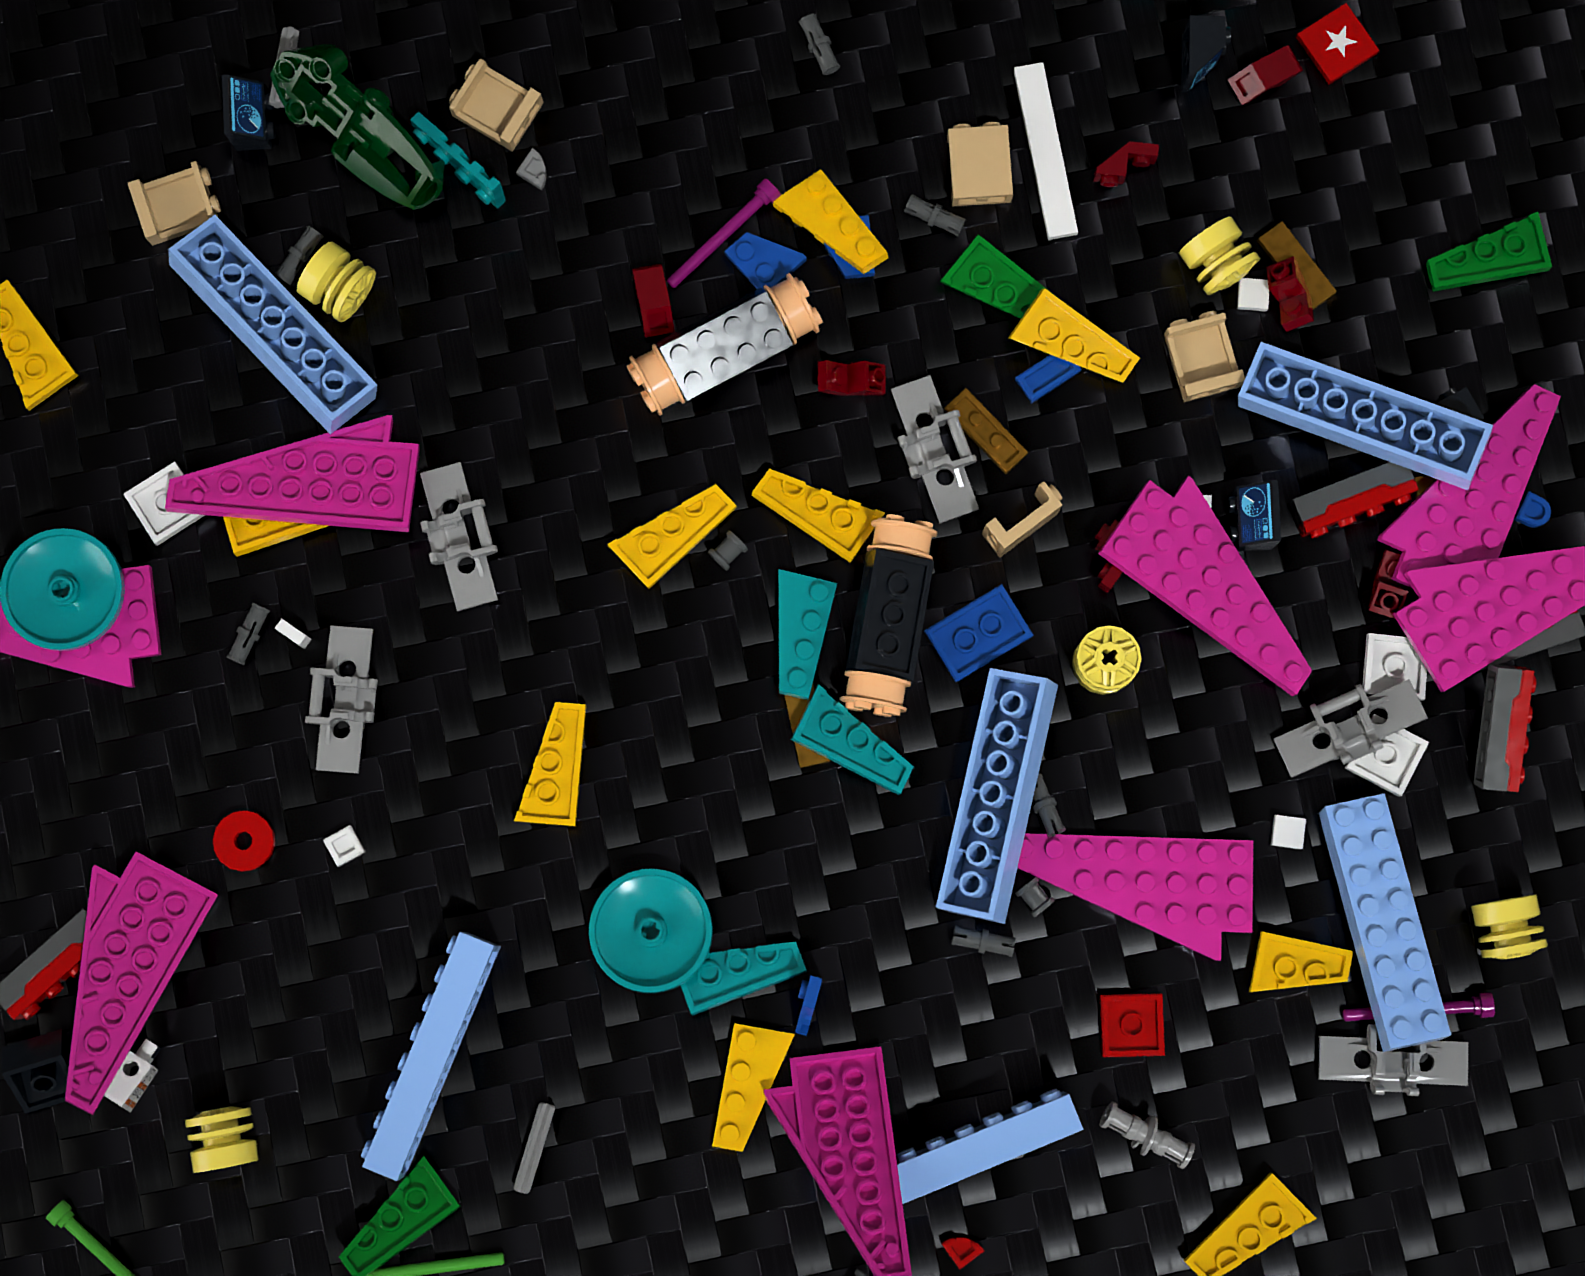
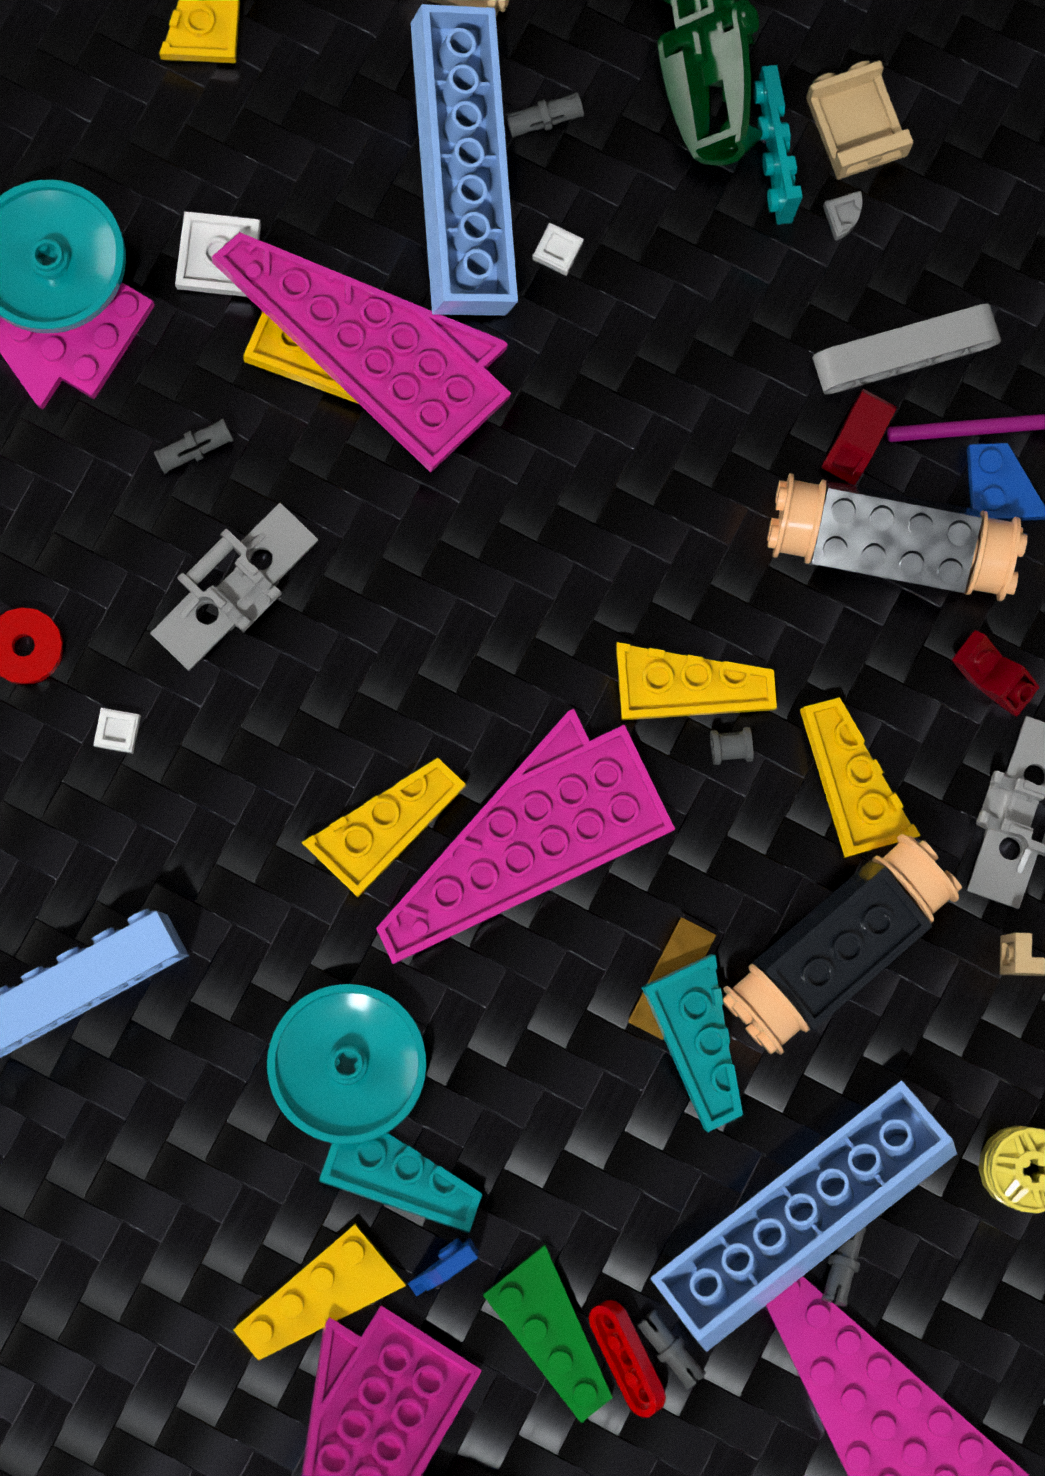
camera: 35 degrees right, 0 degrees up
white tile [275,618,311,649] -> none
light yellow wheel [297,241,376,322] -> none
light grey piece [420,462,498,611] -> none
light grey axle [513,1102,555,1194] -> none
teal wing [778,569,837,700] -> none
blue tile [924,584,1034,683] -> none
dark grey bush [1015,877,1055,917] -> none
none -> dark pink wing [376,709,675,964]
none -> green wing [483,1244,613,1423]
none -> white tile [533,223,583,276]
none -> red plate [589,1300,666,1418]
none -> light grey beam [812,304,1001,394]

